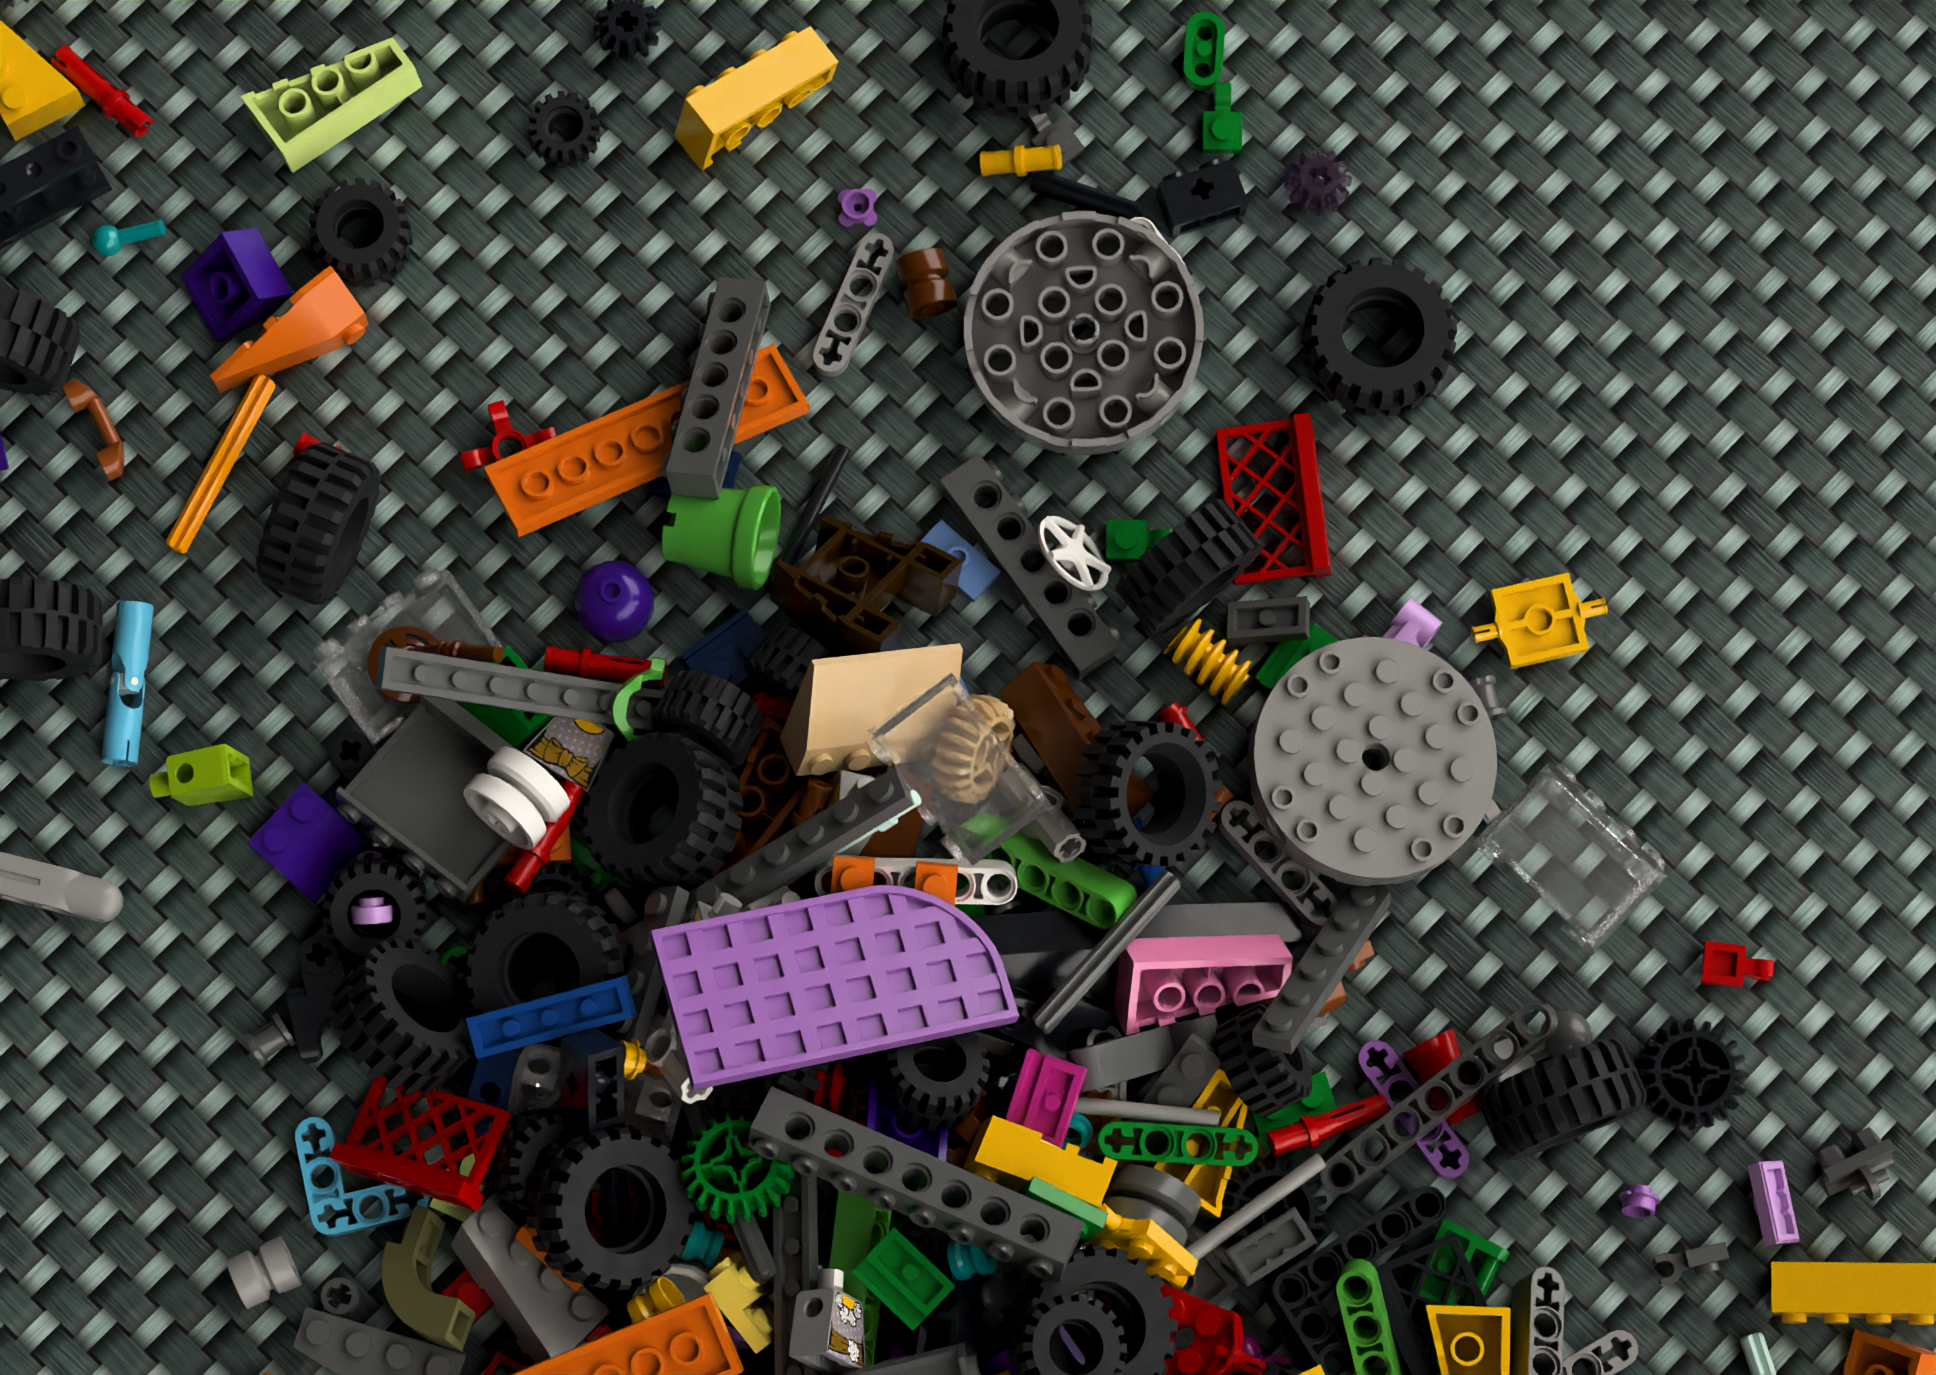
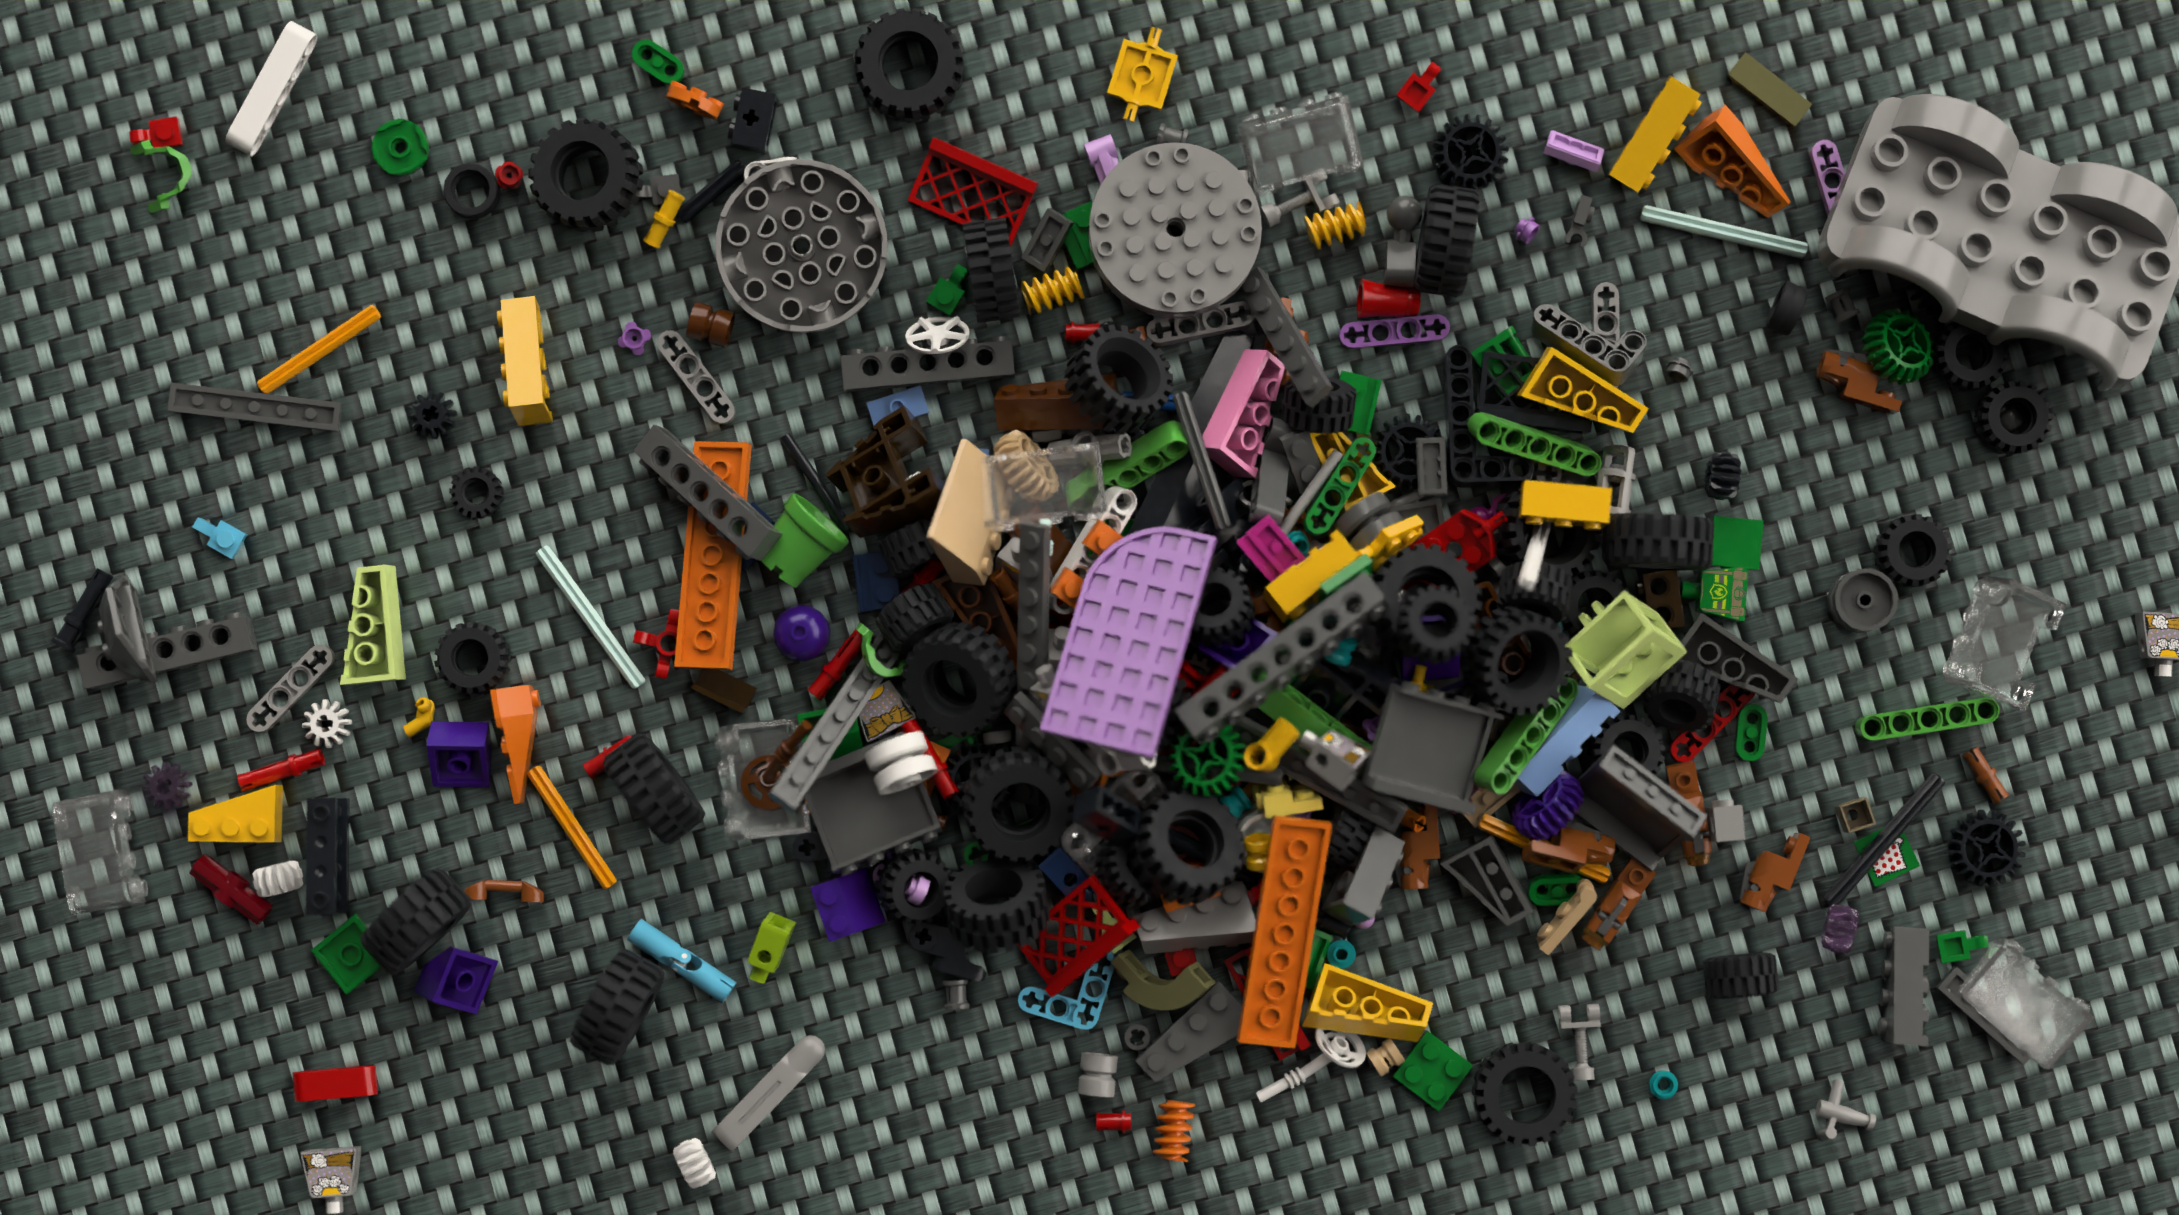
camera: 55 degrees left, 10 degrees up
teal bar [91,220,166,256] -> none
blue plate [466,975,637,1059] -> none
yellow plate [618,1038,647,1080] -> none
green plate [852,1227,956,1331] -> none
light grey bar [1186,1153,1327,1260] -> none
green plate [1202,82,1242,154] -> none
red pin [1266,1093,1389,1157] -> none
clear purple gear [1284,147,1352,217] -> none
dark grey beam [1320,1003,1558,1194] -> none
dark grey hips [1817,1127,1895,1201] -> none
none -> light grey beam [246,645,335,732]
none -> white gear [302,699,352,748]
none -> yellow arm [403,697,435,738]
none -> light aqua axle [536,545,645,689]
none -> orange plate [666,80,724,120]
none -> dark brown panel [691,669,758,714]
none -> red pin [1096,1110,1131,1133]
none -> yellow piece [1244,717,1300,773]
none -> light grey bar [1260,168,1340,228]
none -> yellow piece [1304,201,1366,249]

